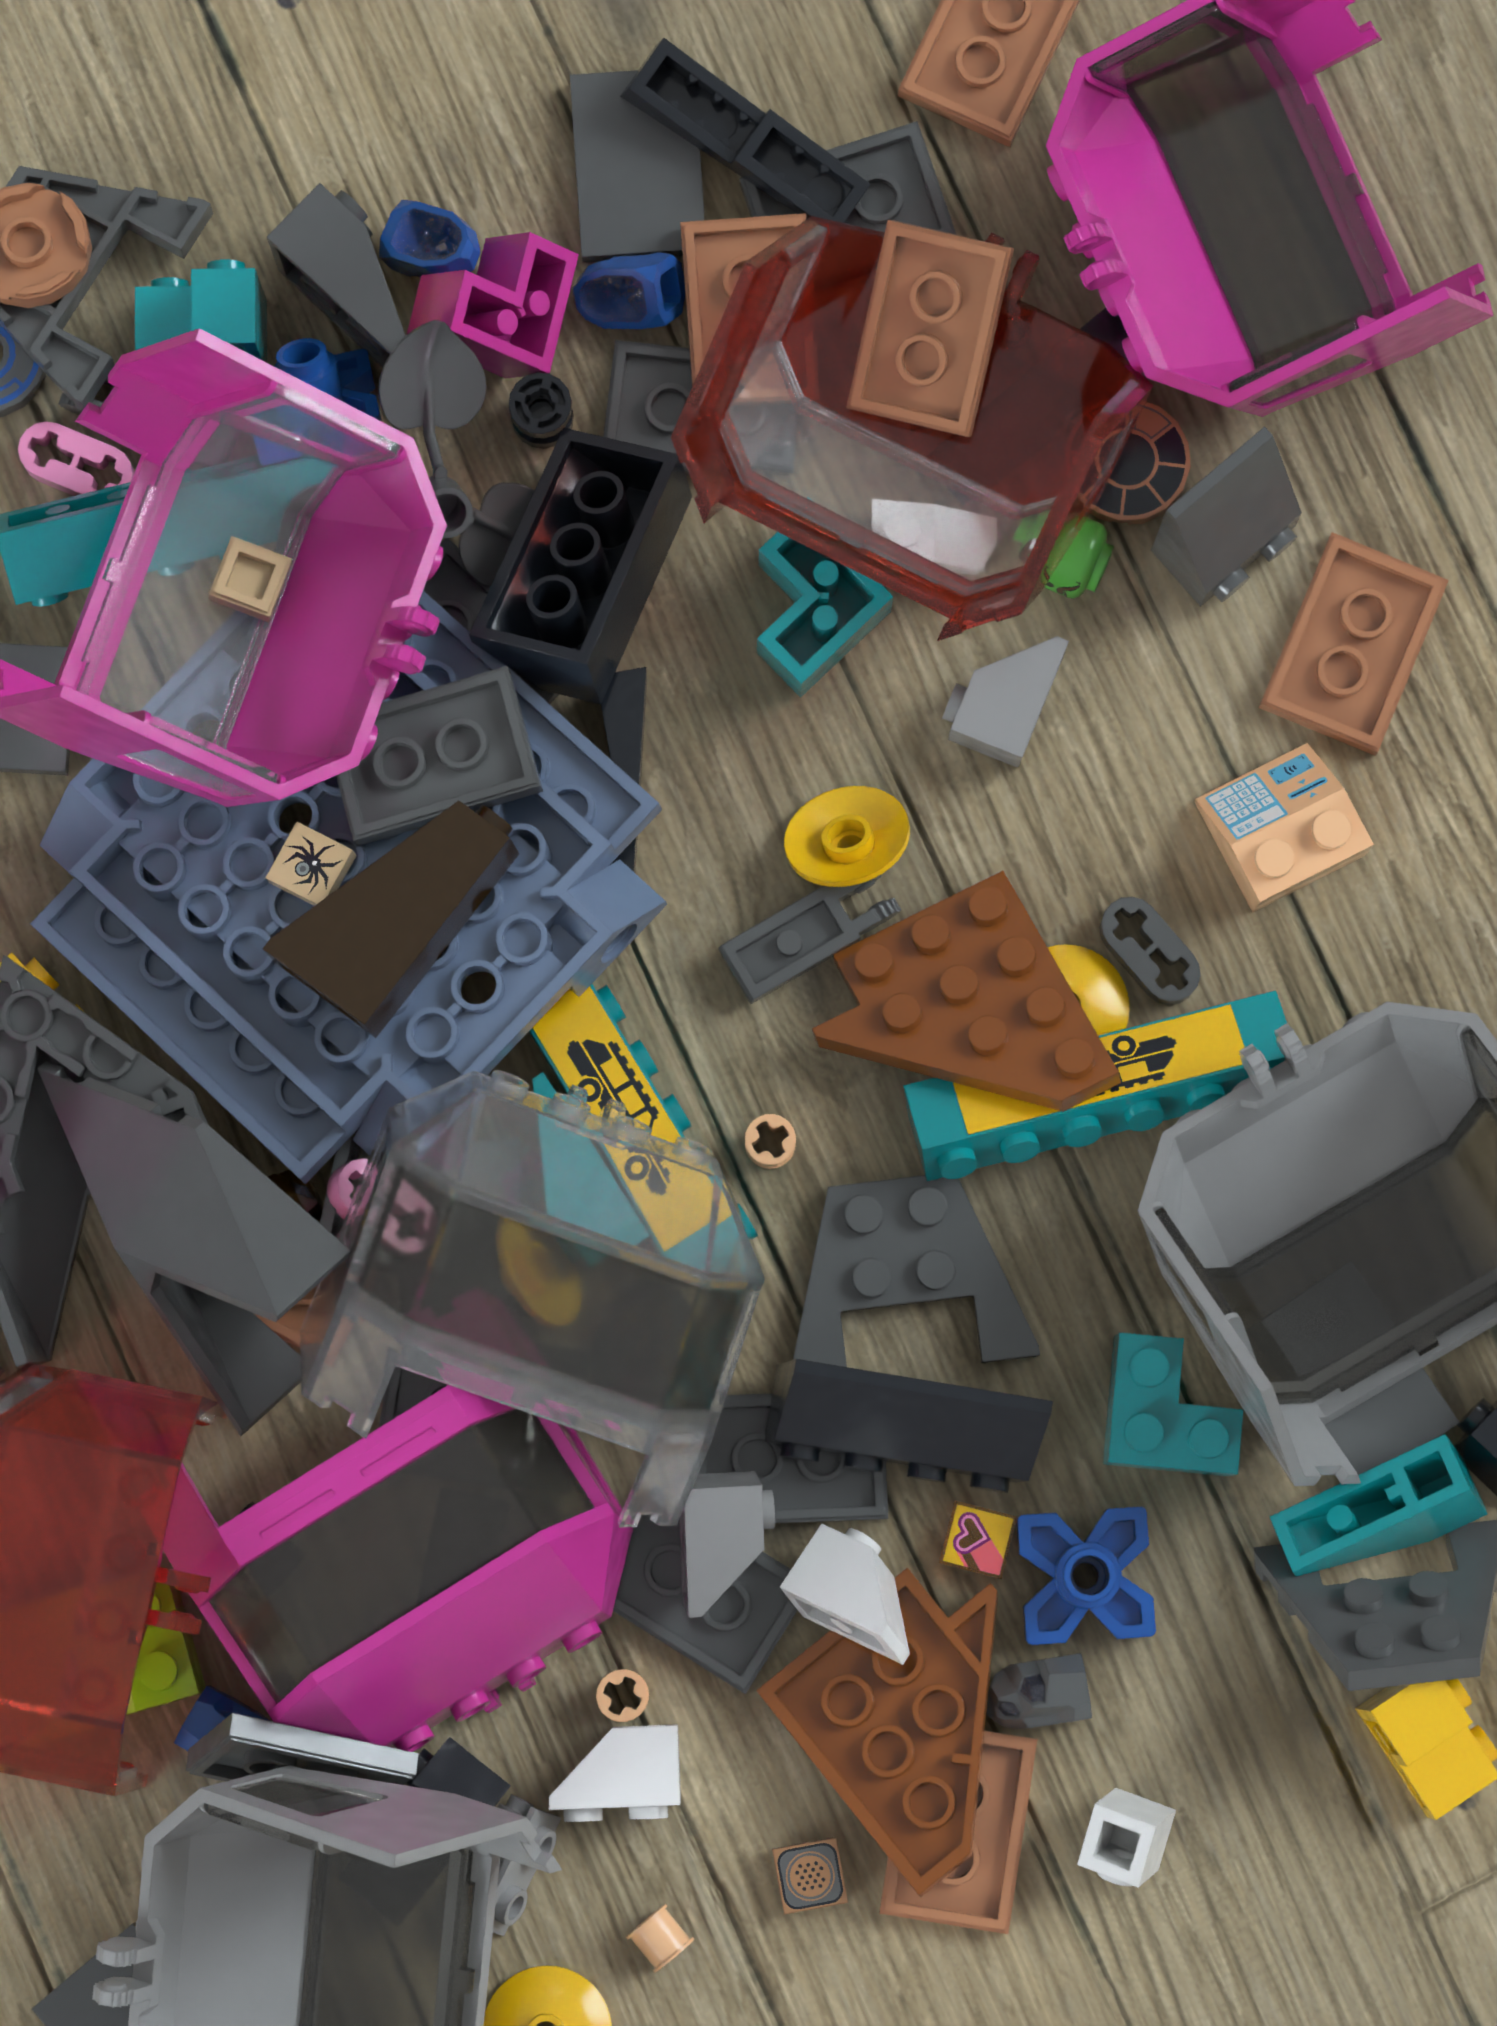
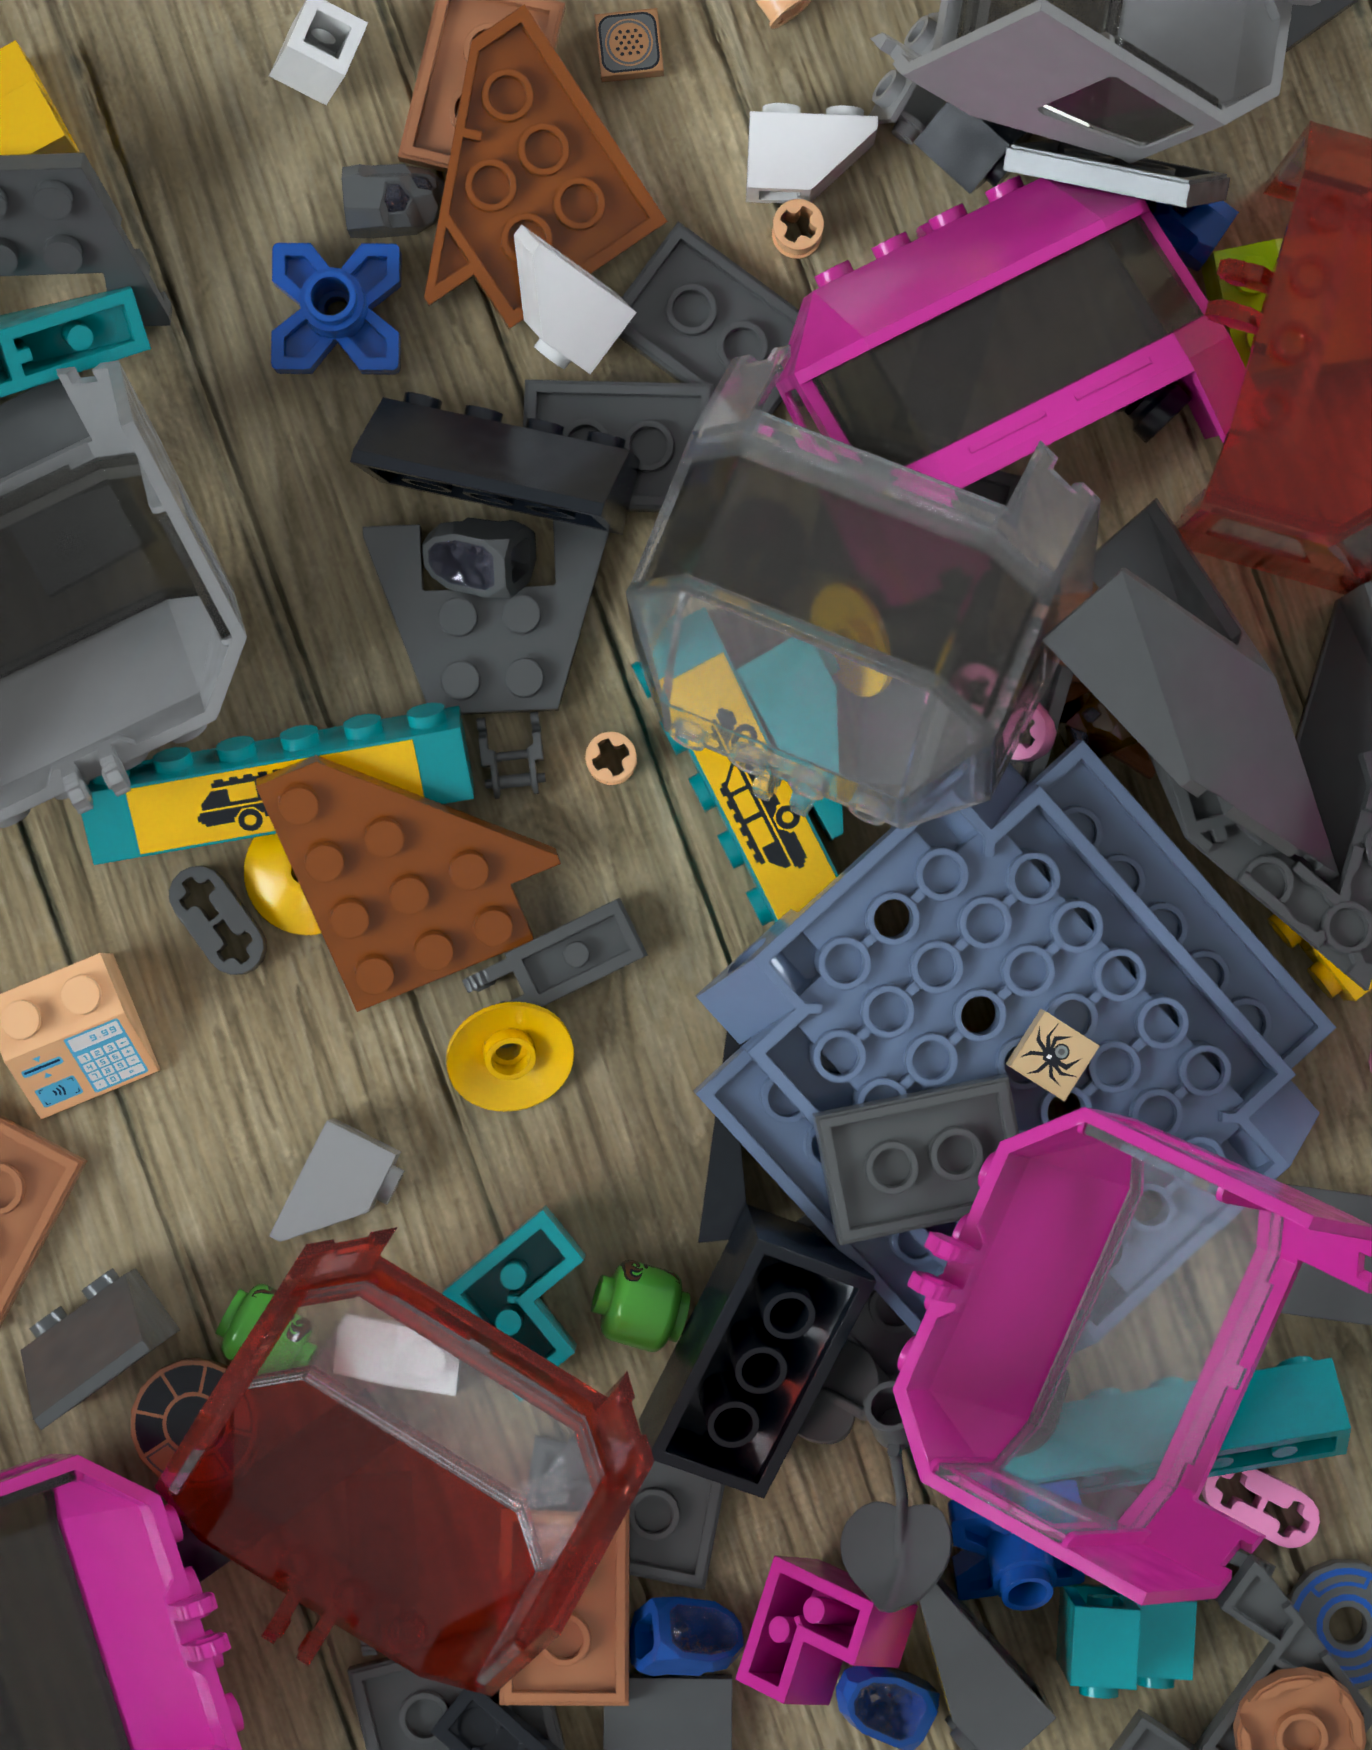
camera: 175 degrees left, 5 degrees up
tan tile [208,536,292,622] -> none
dark brown slope [262,800,519,1038] -> none
black wheel [509,372,574,449] -> none
light grey slope [678,1471,775,1618] -> none
nougat tile [846,220,1014,437] -> none
tile [938,1500,1017,1580] -> none
teal brick [1103,1332,1243,1477] -> none
none -> dark grey rock [422,517,537,598]
none -> dark grey piece [477,711,546,799]
none -> bright green head [591,1260,690,1352]

